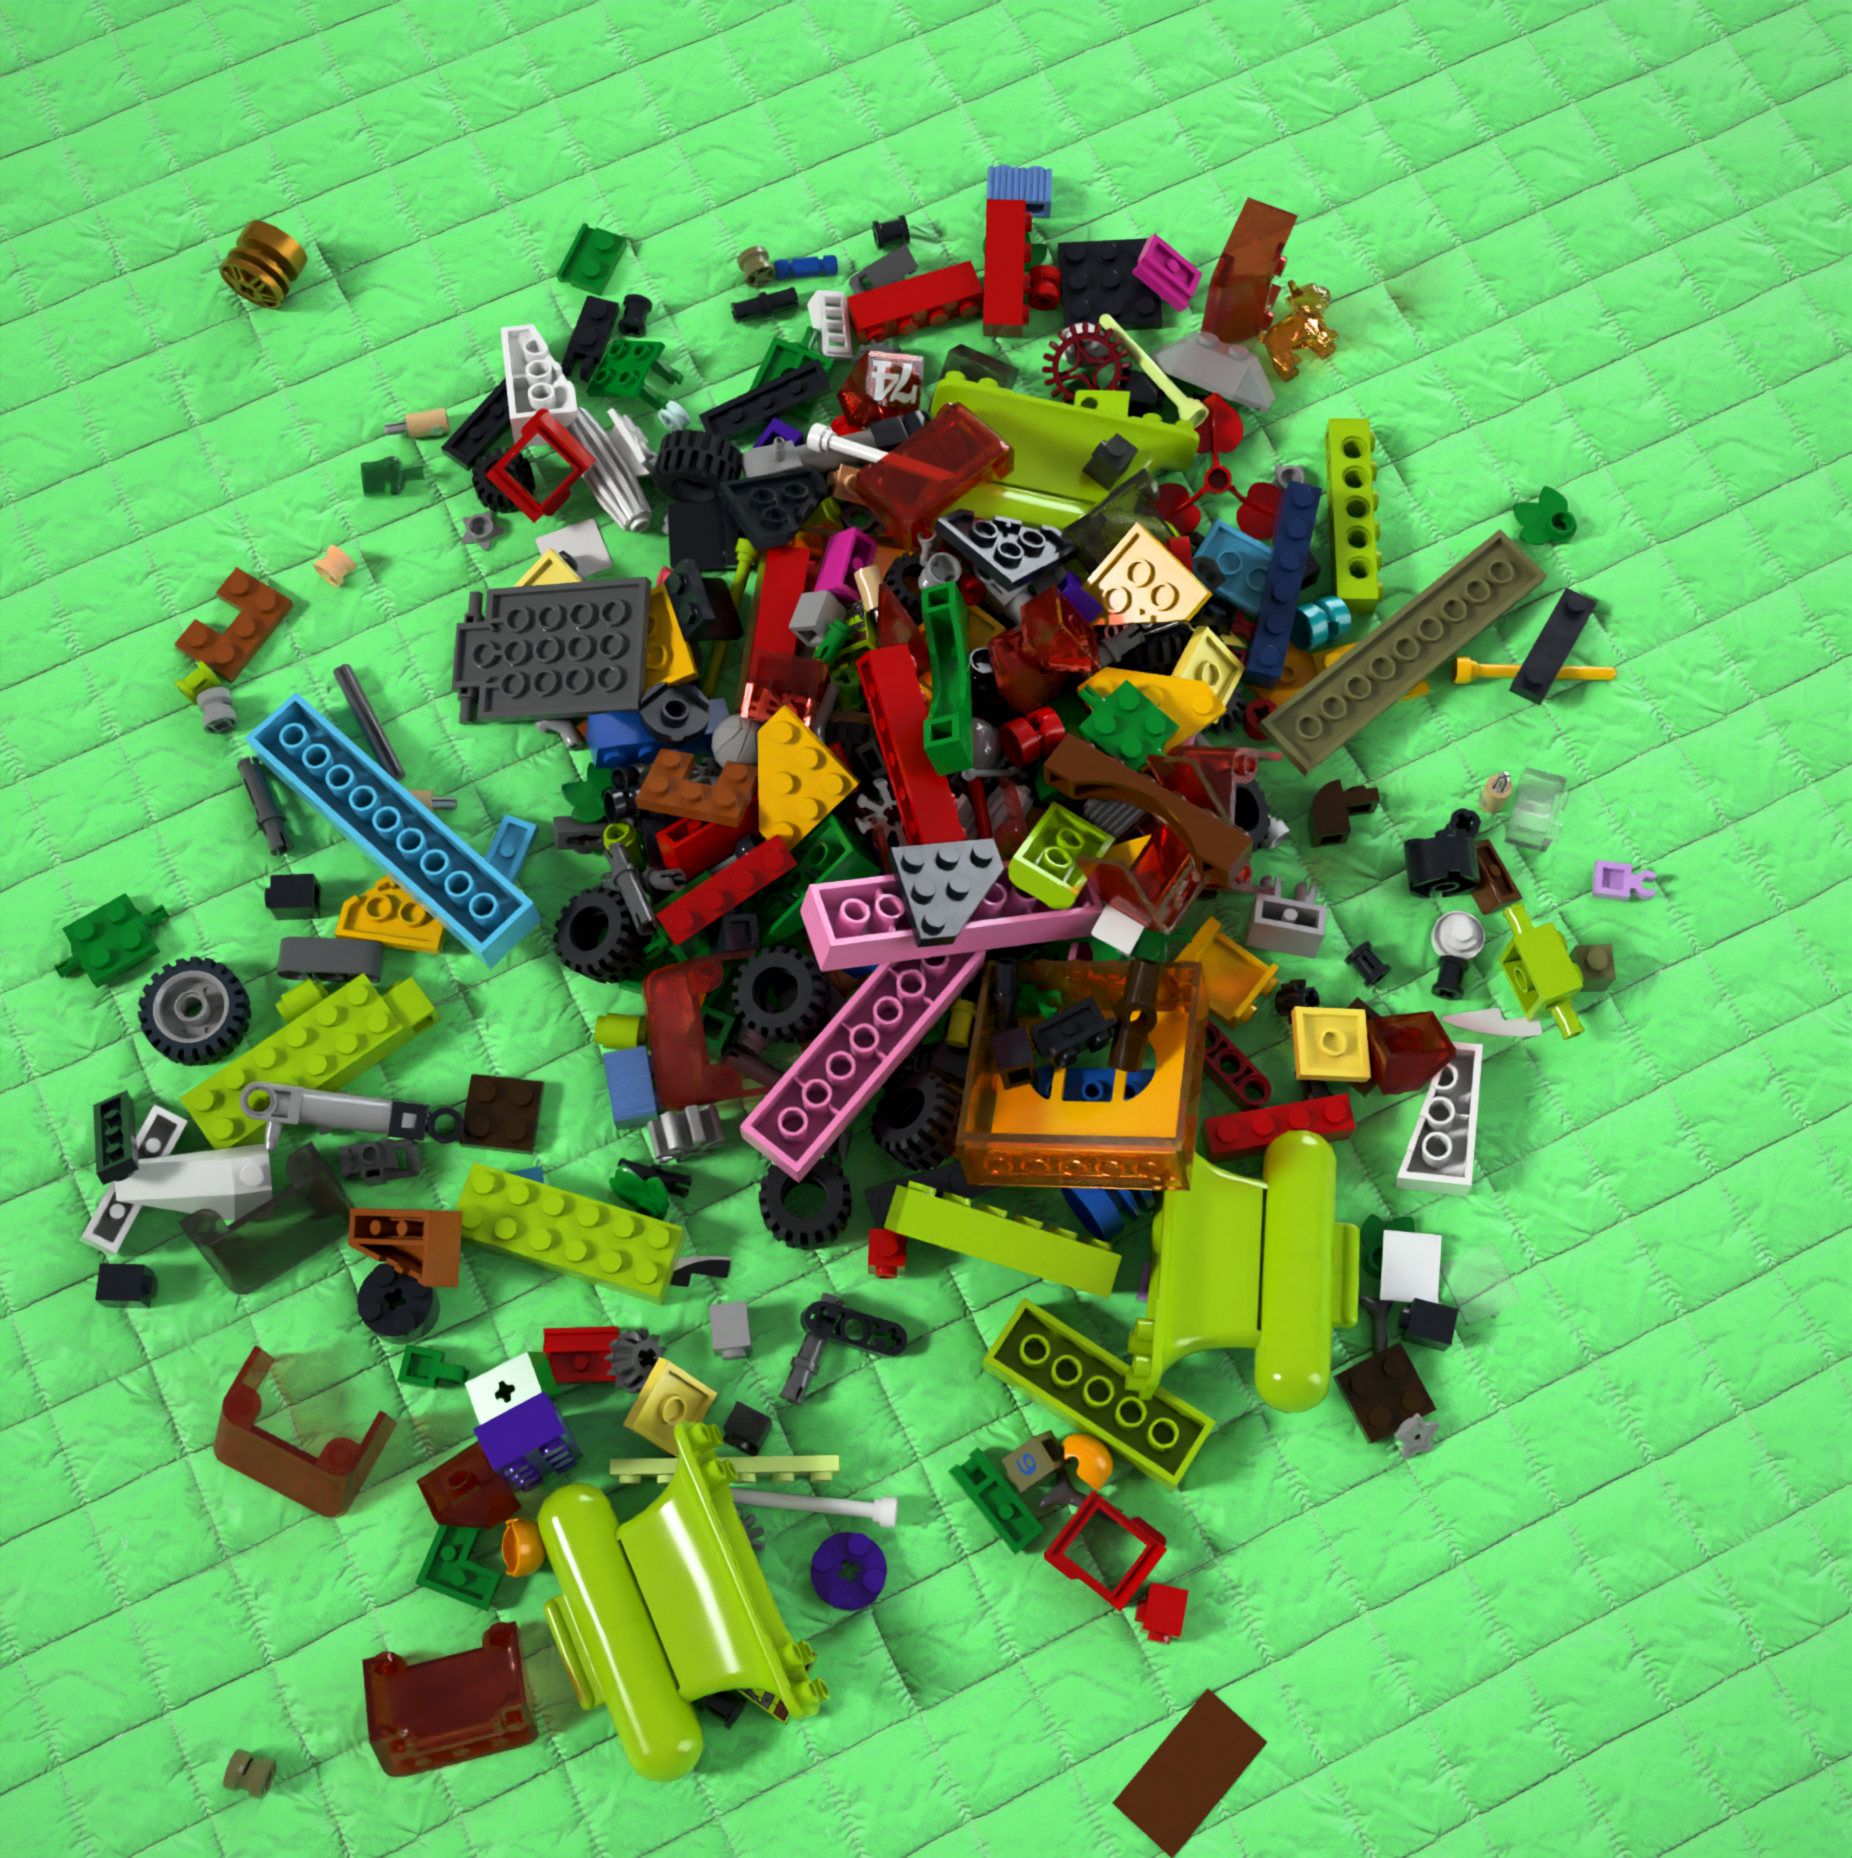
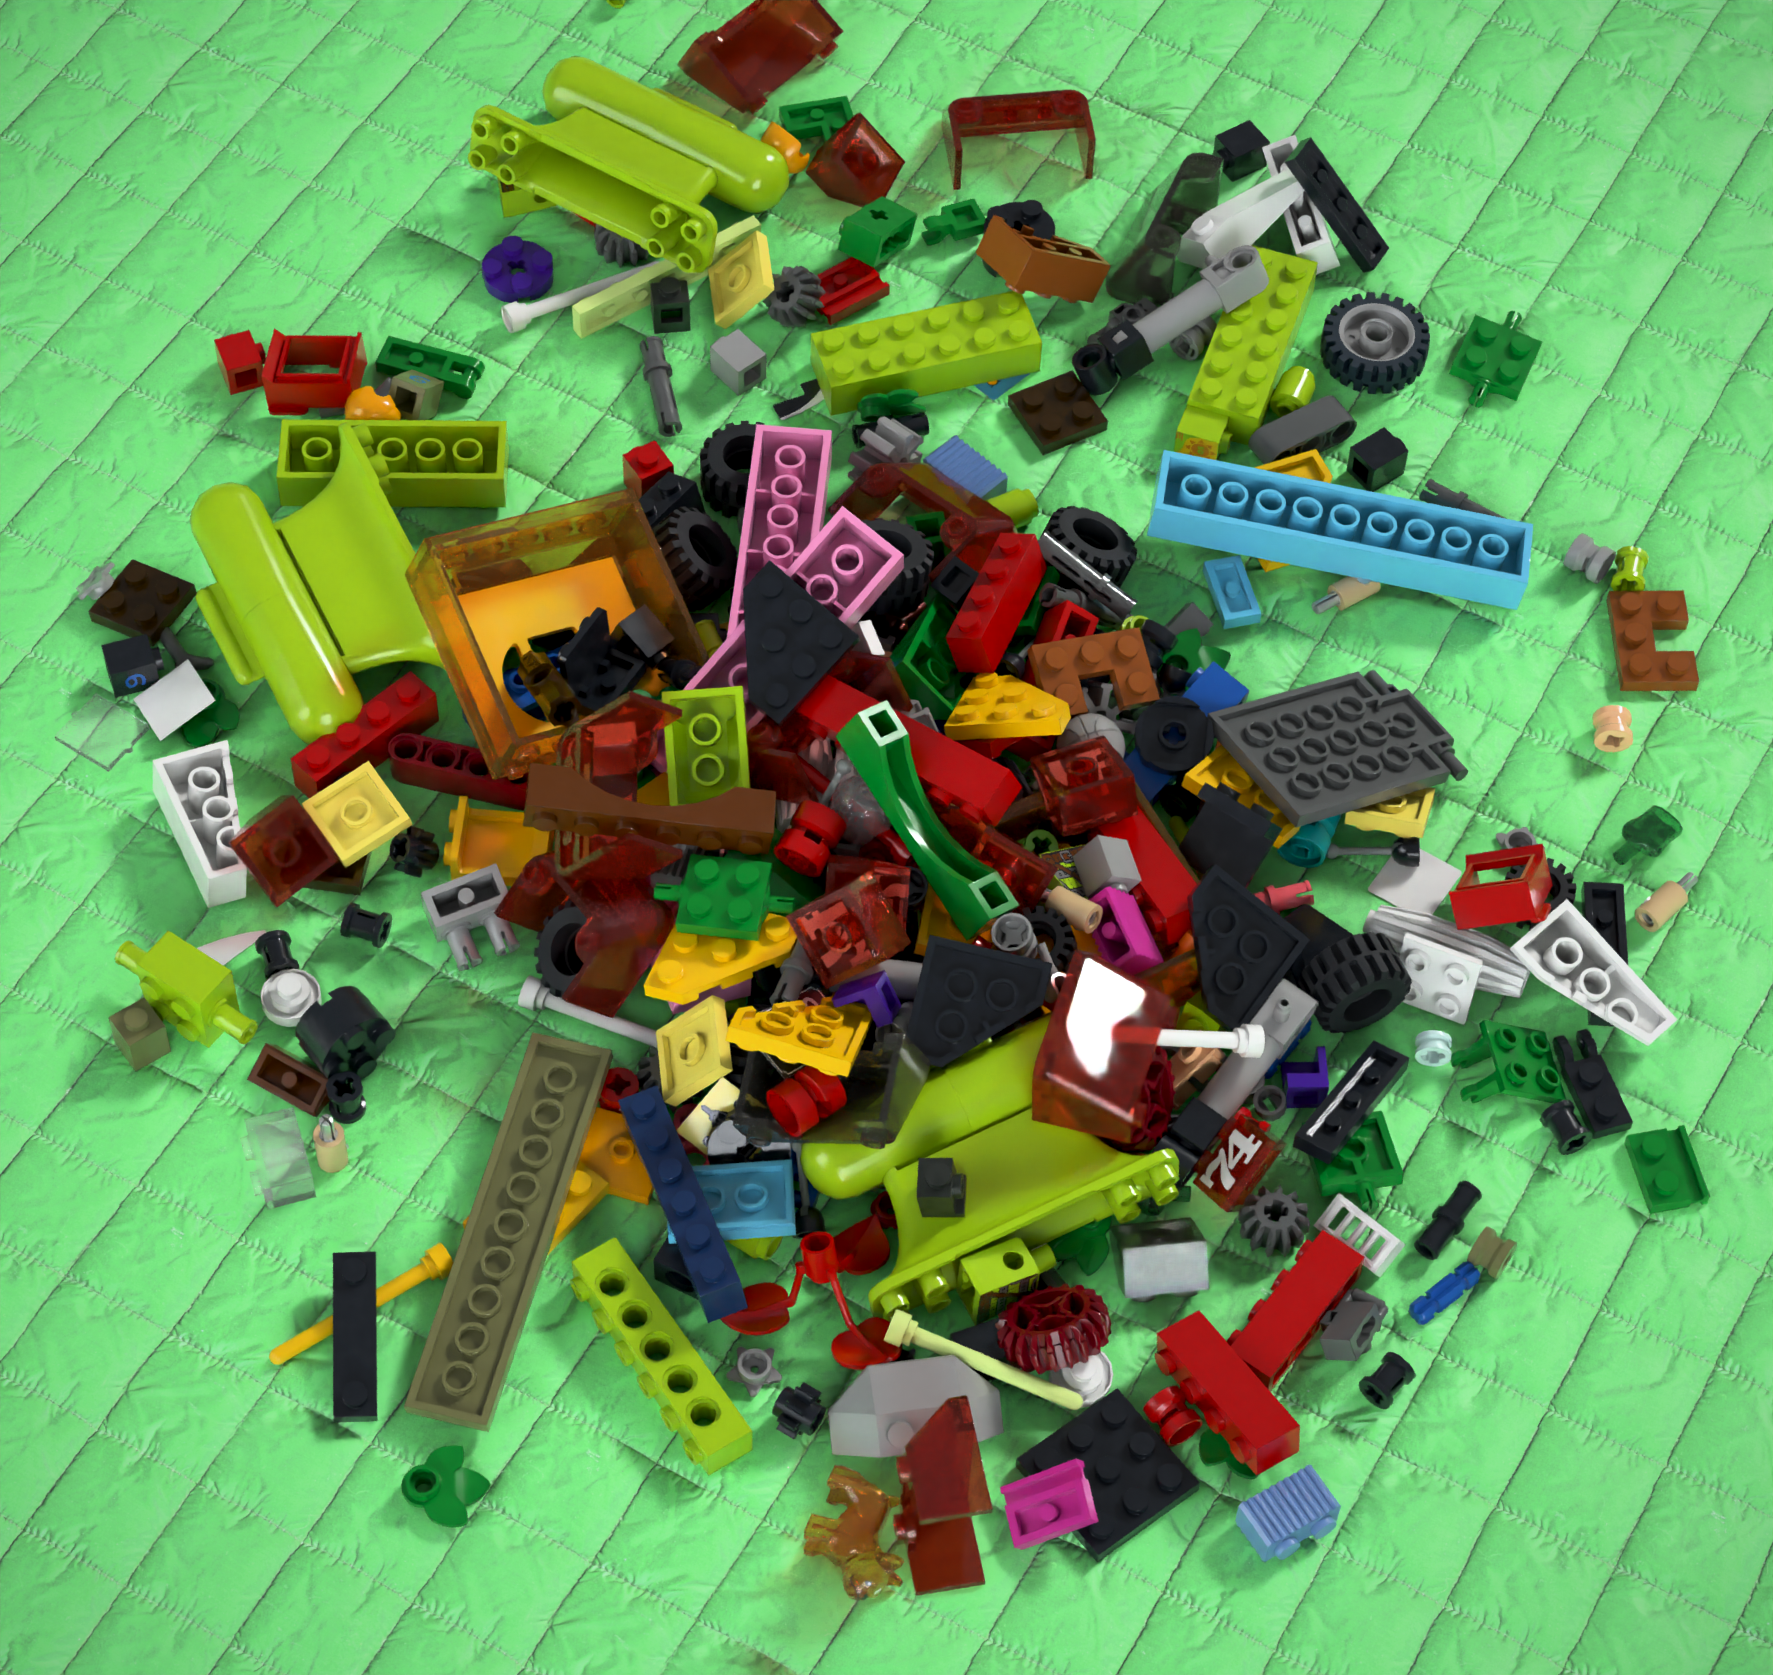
camera: 145 degrees right, 15 degrees down
dark grey axle [333,664,405,781] -> none
dark purple brick [473,1391,583,1493] -> none
black beam [800,1301,907,1358] -> none
dark grey piece [809,683,841,746] -> none
green pin [813,619,854,666] -> none
lime brick [884,1181,1122,1299] -> none
reddish brown sticker [1112,1688,1267,1858] -> none
teal wheel [1290,595,1351,651] -> none
dark brown brick [1307,779,1380,848] -> none
lavender plate [1591,860,1656,902] -> none
none -> black gear [772,1382,826,1439]

